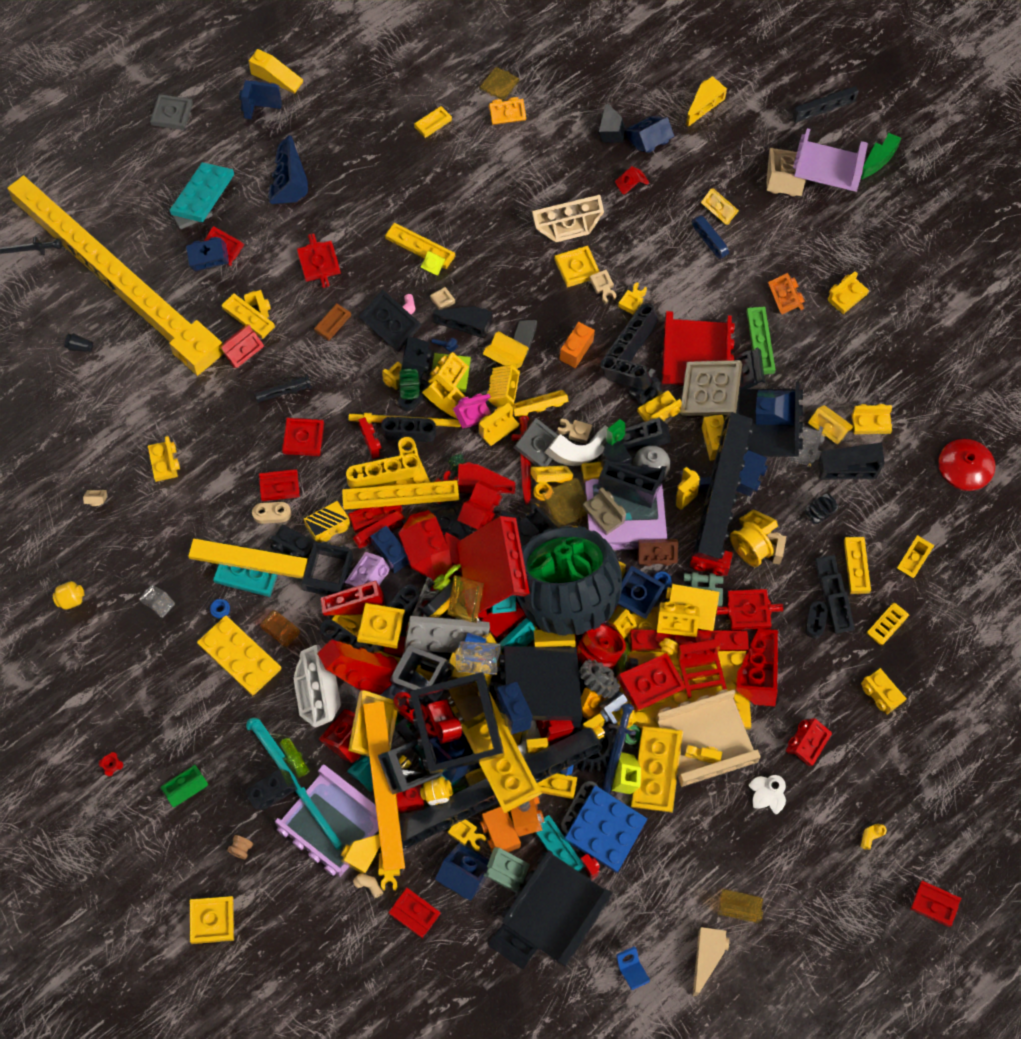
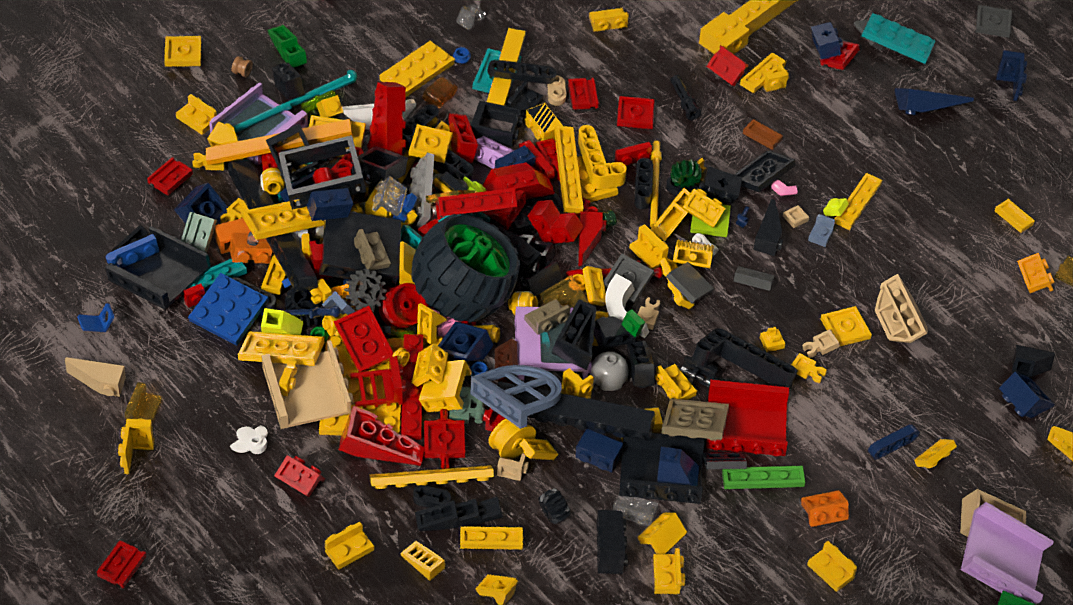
camera: 90 degrees right, 15 degrees down
green slope [160,765,208,807] -> none
yellow slope [249,49,303,94] -> none
red plate [297,234,341,288] -> none
tan arm [353,873,383,898] -> none
dark pink bracket [453,394,491,428] -> none
yellow panel [483,331,528,369] -> none
orange brick [560,322,595,368] -> none
red bracket [615,166,649,194] -> none
yellow arm [860,824,887,850] -> none
none -> blue plate [106,234,159,268]
none -> yellow bracket [118,418,155,474]
none -> yellow bracket [176,94,217,135]
none -> green slope [268,25,307,68]
none -> yellow brick [316,95,343,118]
none -> dark tan bracket [354,229,391,271]
none -> yellow plate [370,465,494,489]
none -> sand blue window [471,365,562,429]
none -> black beam [487,60,557,84]
none -> dark grey tile [666,262,714,303]
none -> white arm [692,233,718,256]
none -> yellow tile [760,327,785,352]
none -> sand blue bracket [808,214,835,247]

